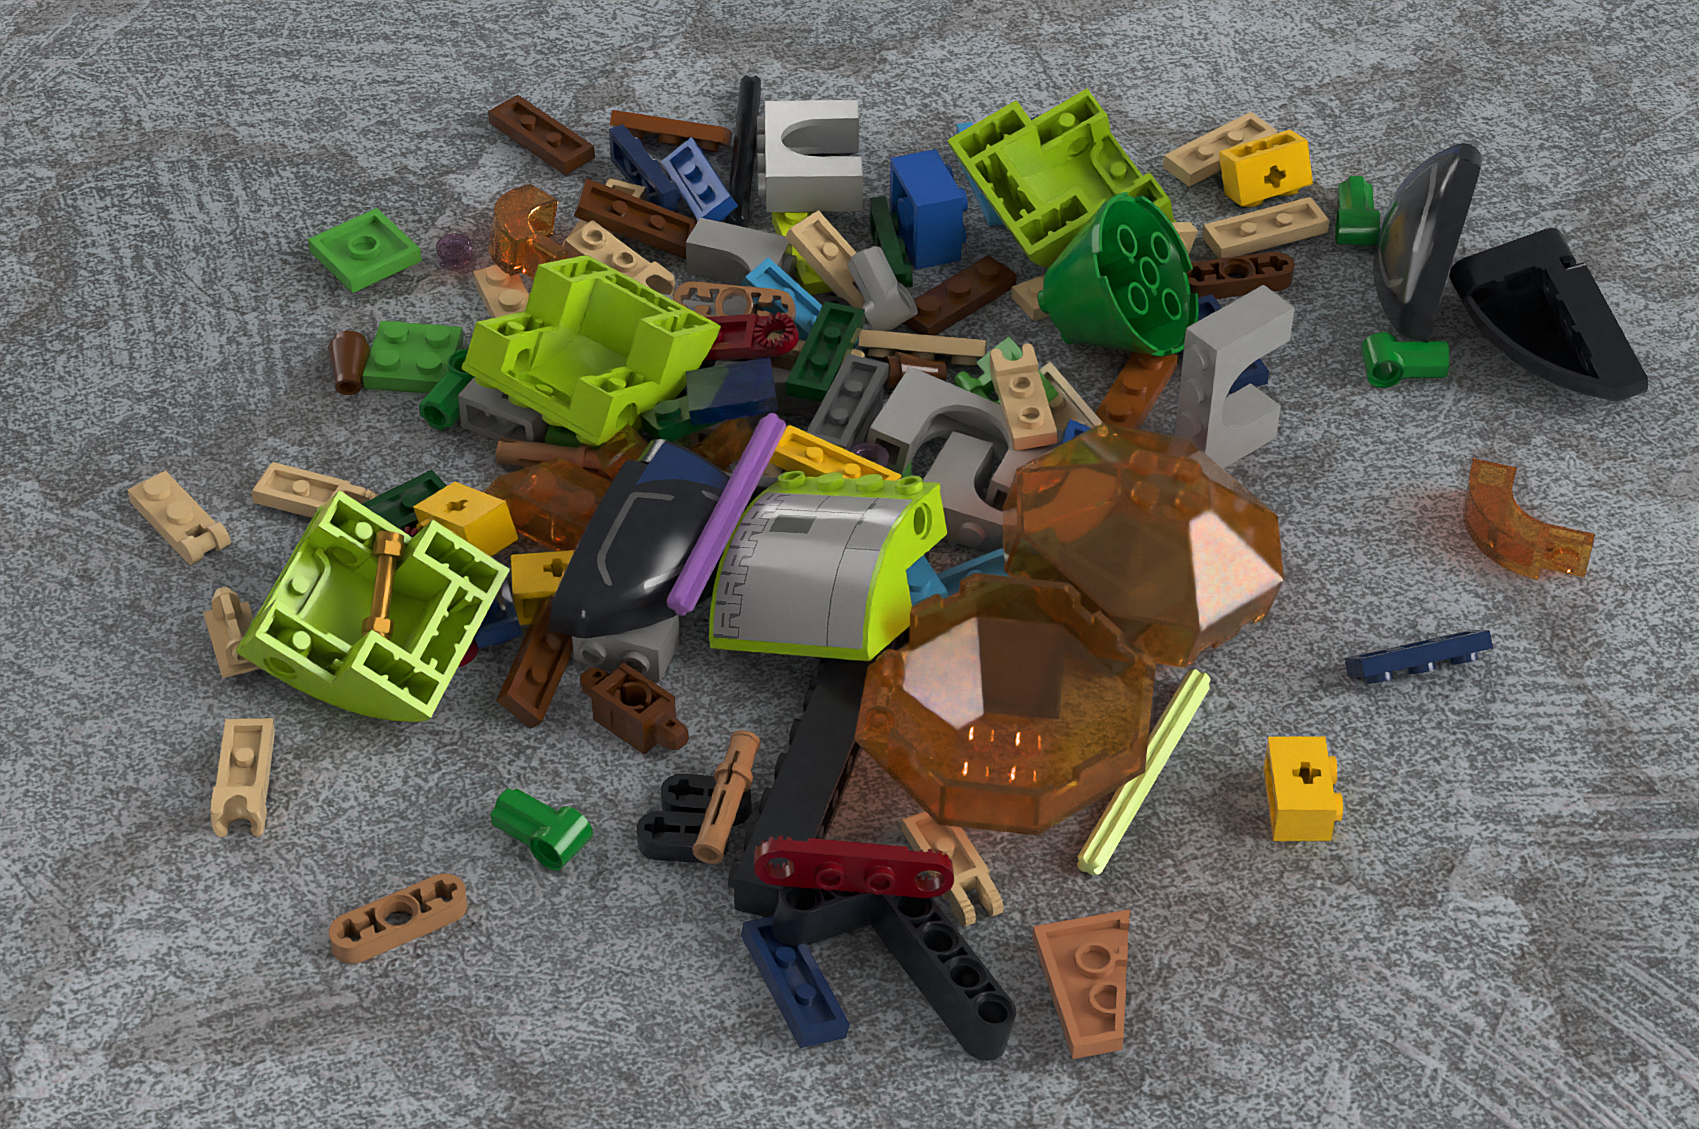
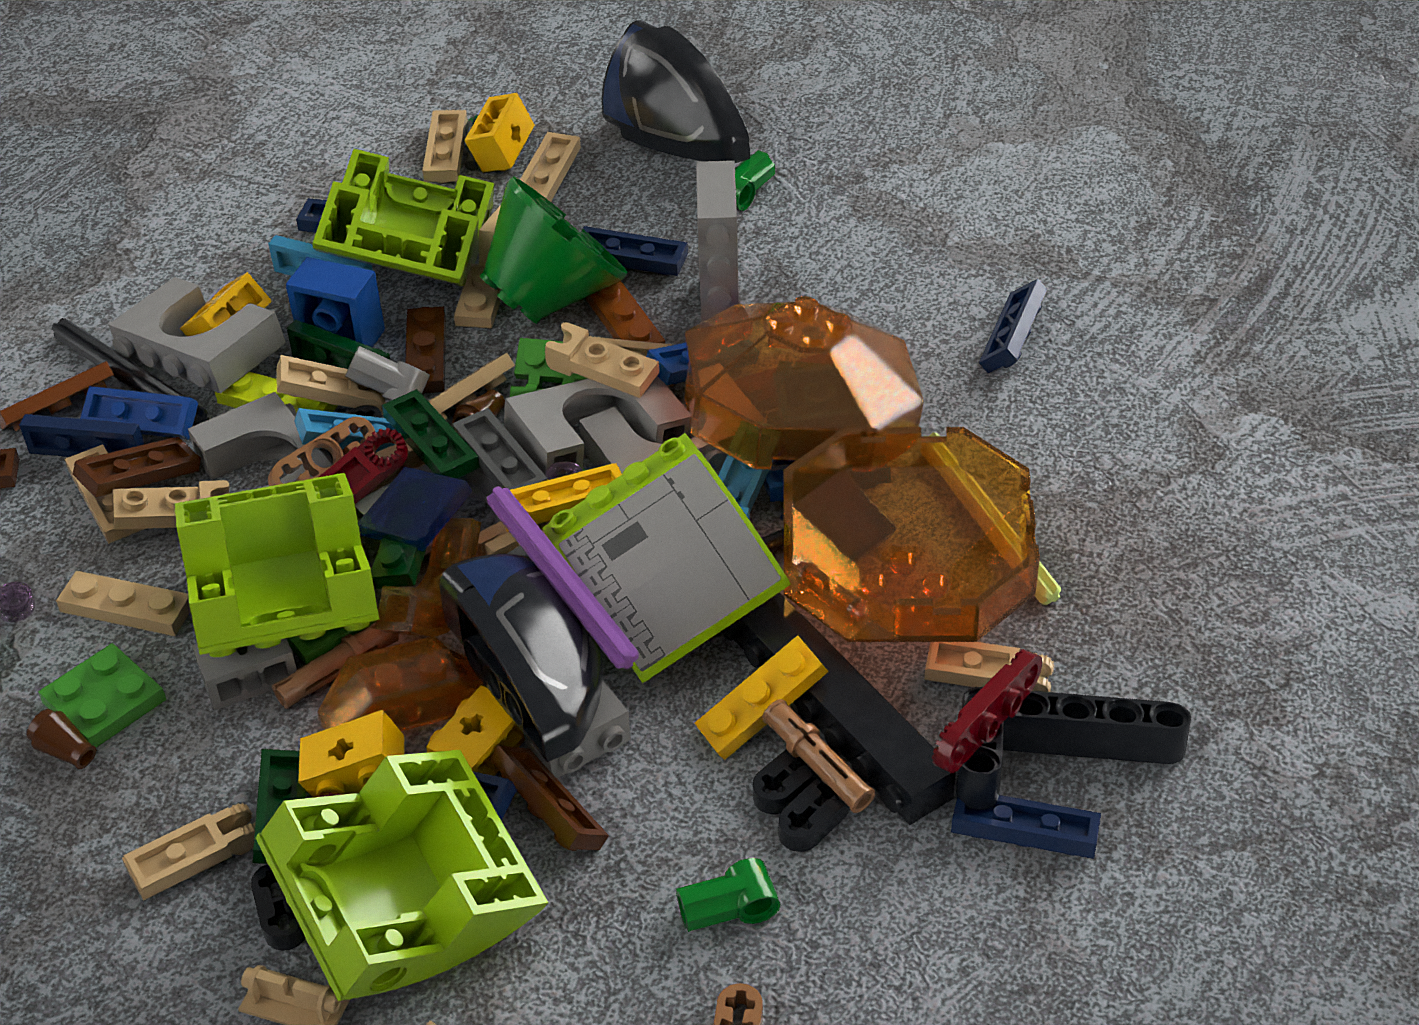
camera: 50 degrees left, 0 degrees up
tan plate [127,471,231,565] -> none
pearl gold bar [361,531,405,641] -> none
green piece [419,349,475,431] -> none
clear orange arch [488,183,568,280] -> none
reddish brown piece [580,662,689,755] -> none
nougat wing [1032,909,1130,1059] -> none
reddish brown beam [1186,252,1295,299] -> none
yellow brick [1263,736,1343,841] -> none
green piece [1335,176,1380,246] -> none
black panel [1449,228,1648,401] -> none
clear orange arch [1463,458,1595,580] -> none
none -> yellow brick [180,272,272,336]
none -> yellow plate [694,635,829,760]

